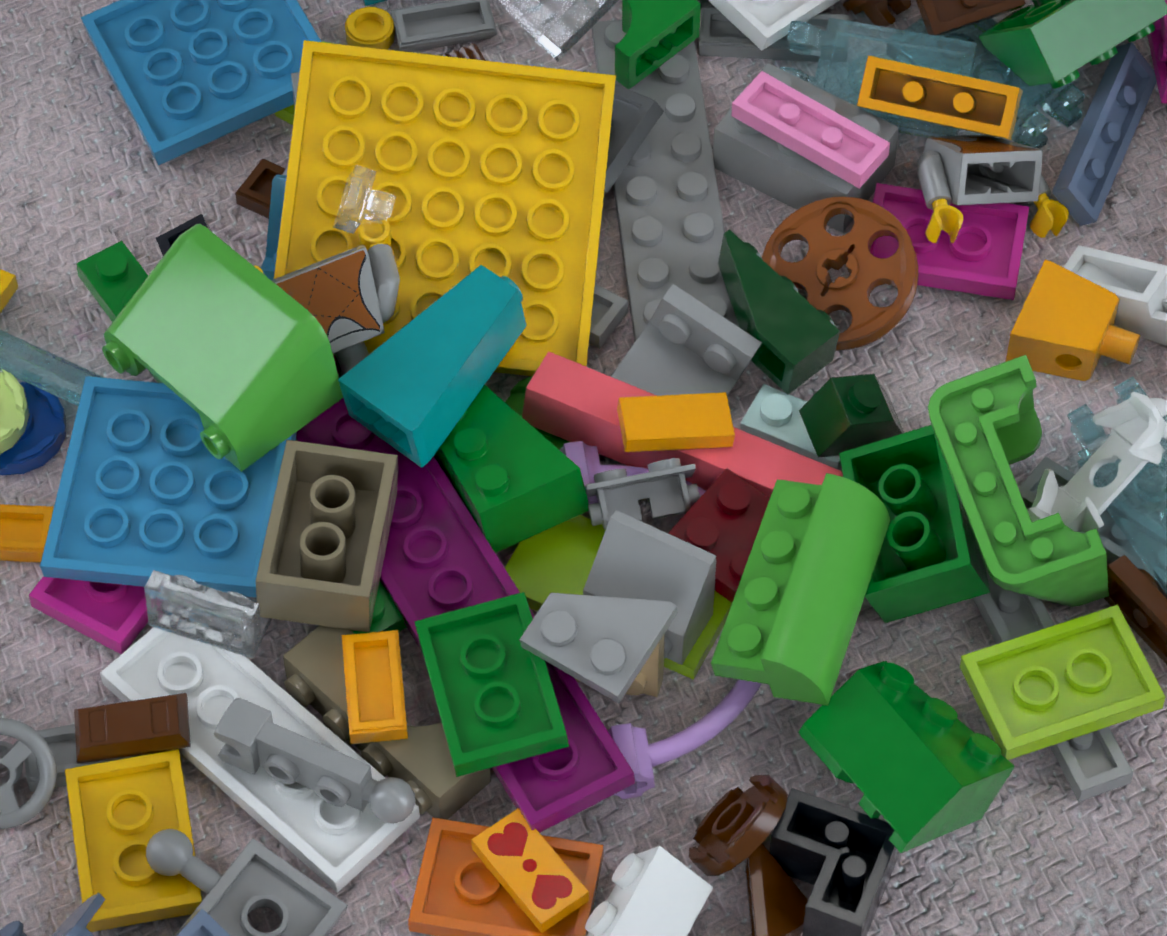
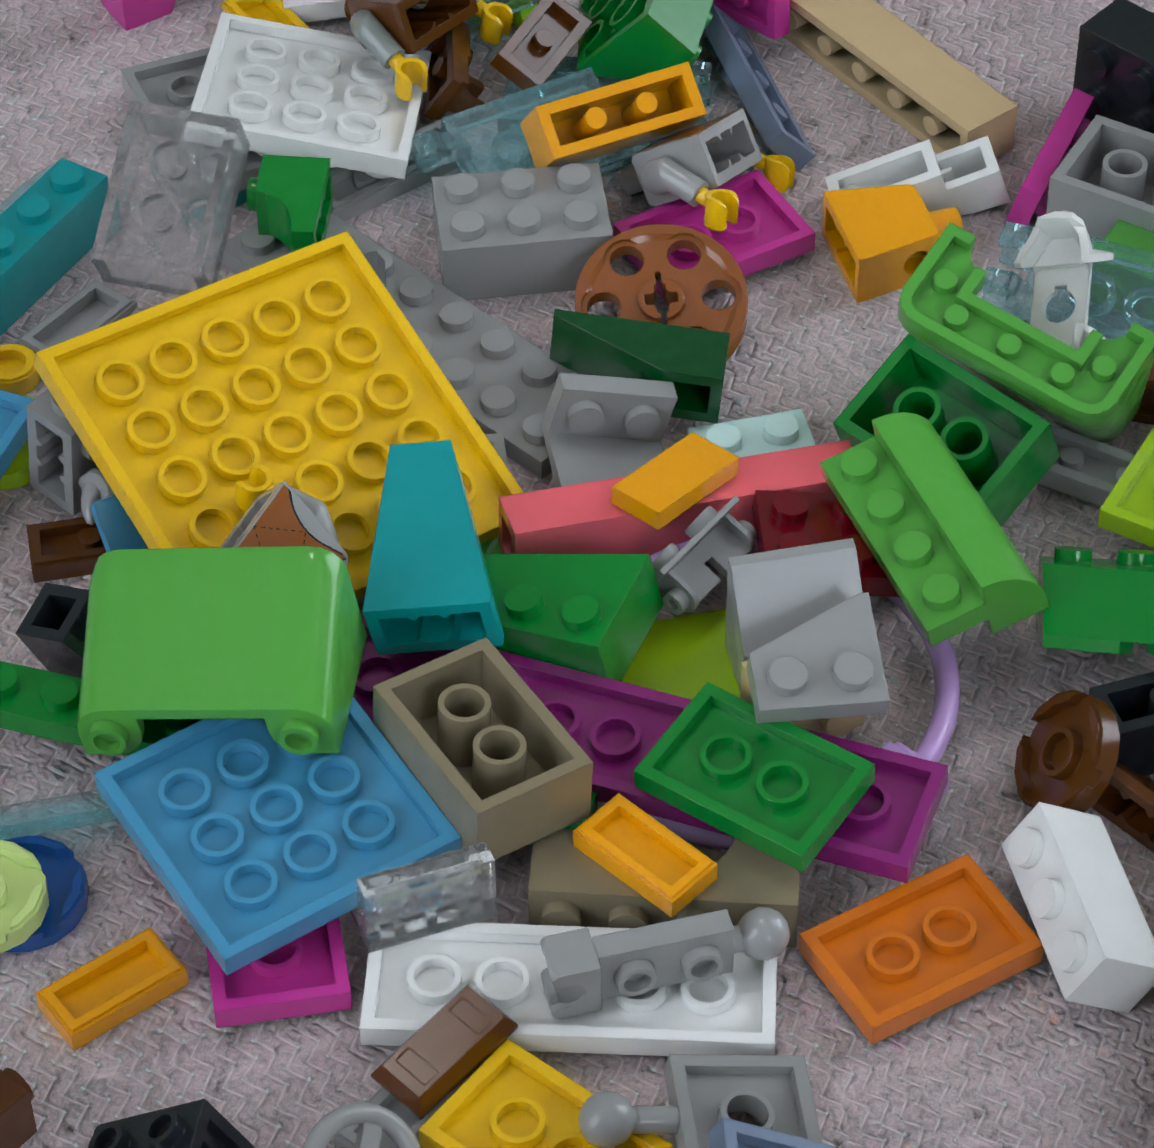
camera: 40 degrees left, 10 degrees down
clear tile [333,165,396,234] -> none
light orange tile [471,808,589,933] -> none
bright pink plate [731,71,890,189] -> none
dark green slope [799,374,904,458] -> none

